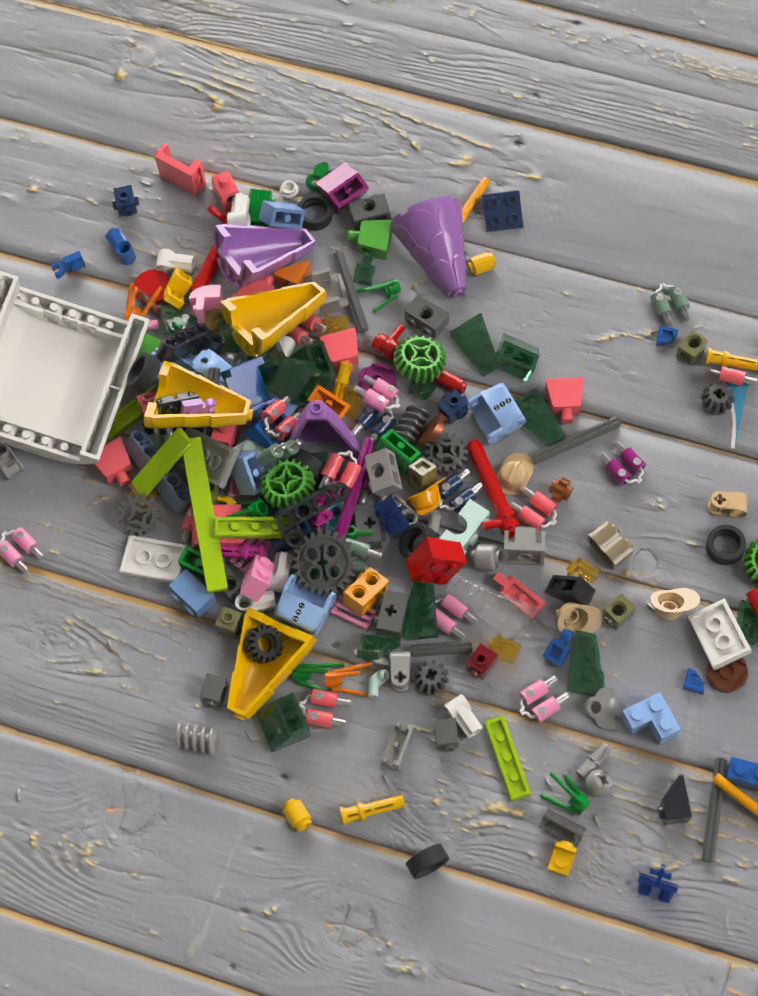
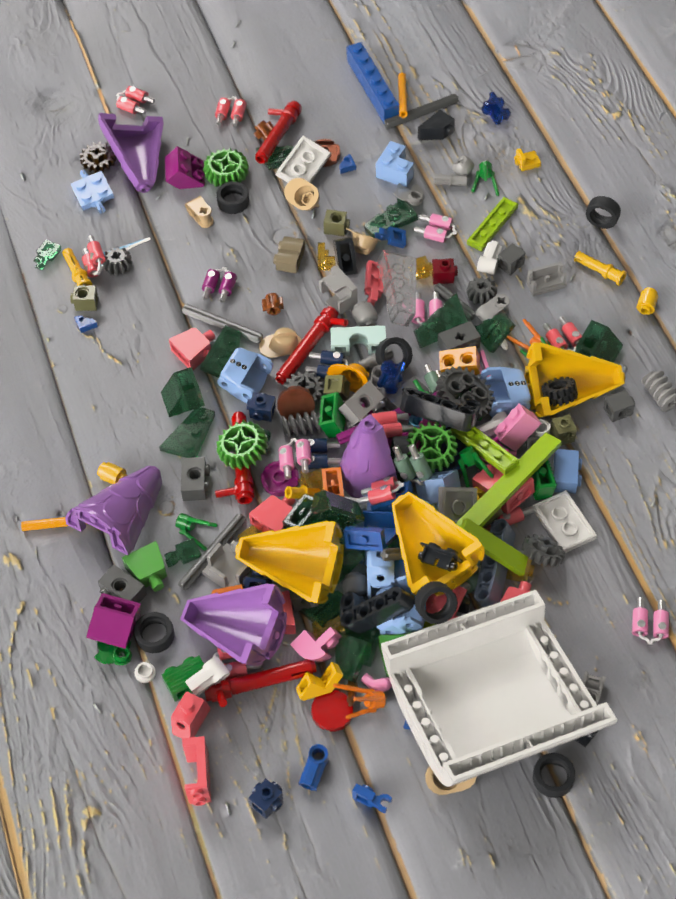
camera: 130 degrees left, 10 degrees down
white piece [155,249,195,274] -> none
medium lavender plate [180,398,216,414] -> none
medium blue brick [259,201,306,229] -> none
light aqua arm [368,670,390,698] -> none
red brick [406,537,467,585] -> none
dark blue hinge [482,190,524,232] -> none
coral piece [509,487,558,531] -> none
dark grey hinge [539,808,587,848] -> none
sand green piece [650,283,691,327] -> none

